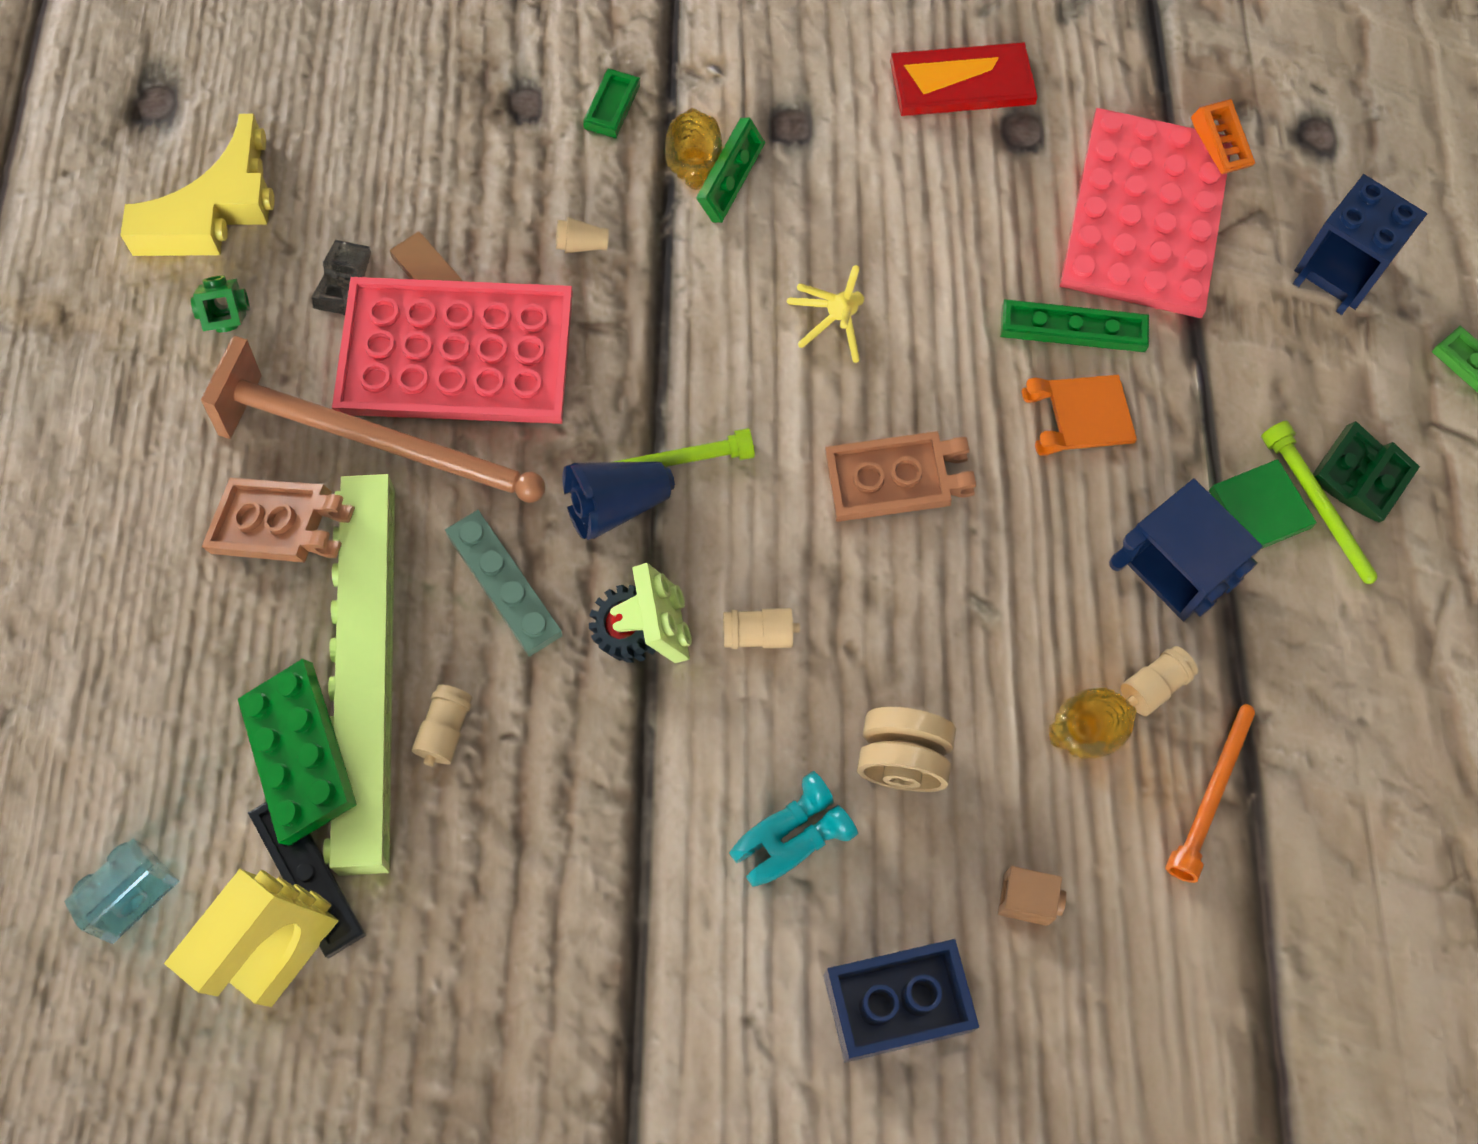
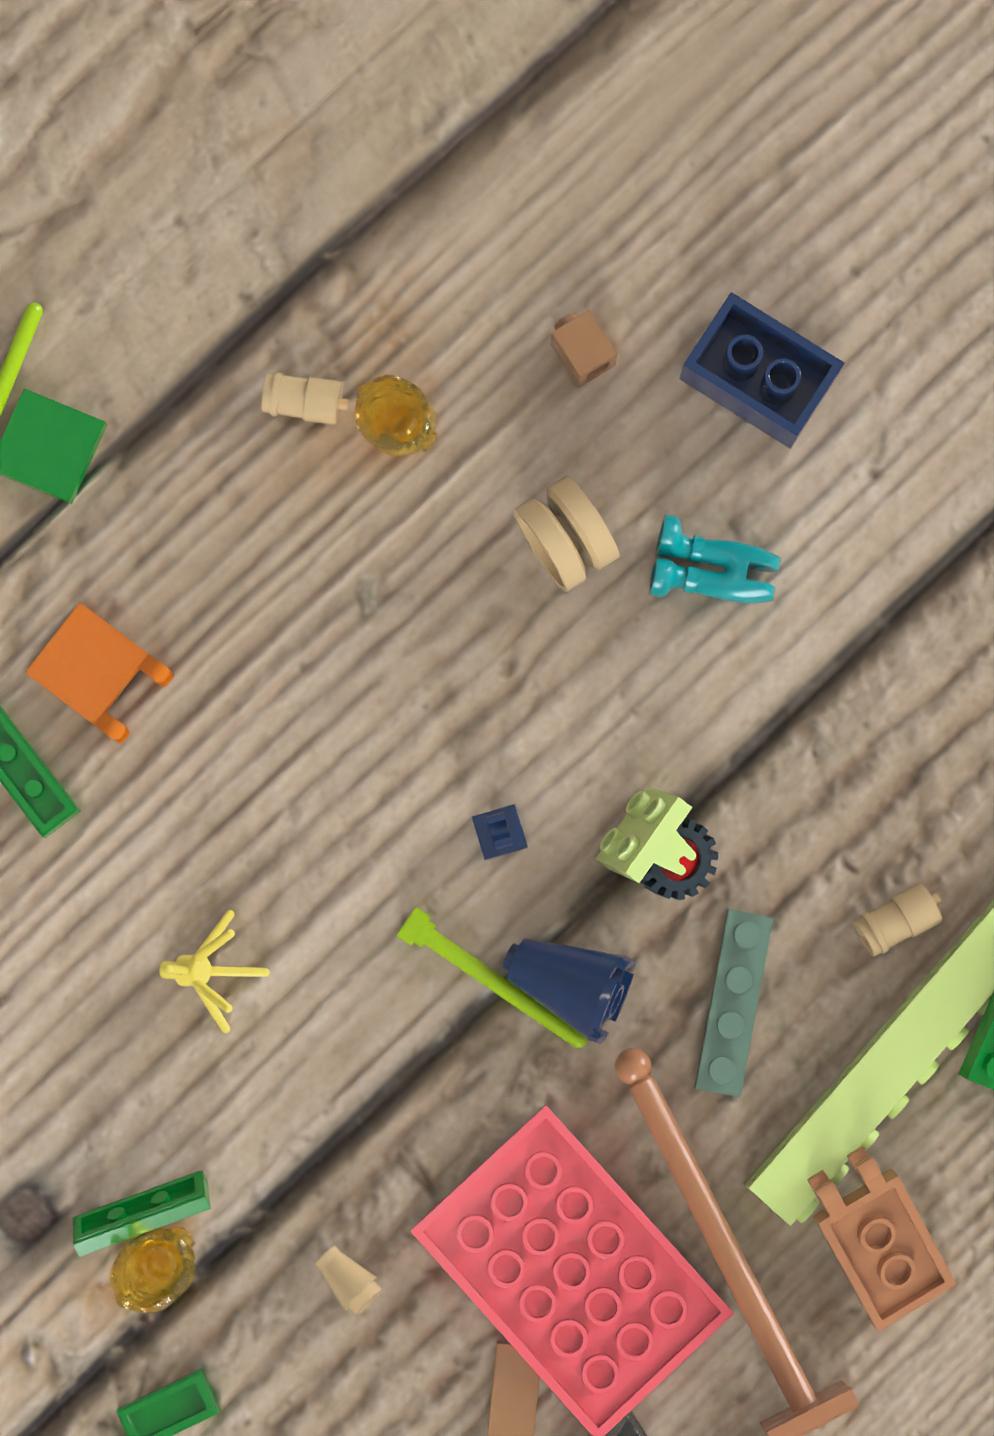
camera: 130 degrees left, 15 degrees up
tan piece [723,608,800,649] -> none
nougat tile [825,431,976,522] -> none
dark blue container [1109,478,1263,622] -> none
orange piece [1165,704,1255,883] -> none
none -> dark blue tile [472,804,528,861]

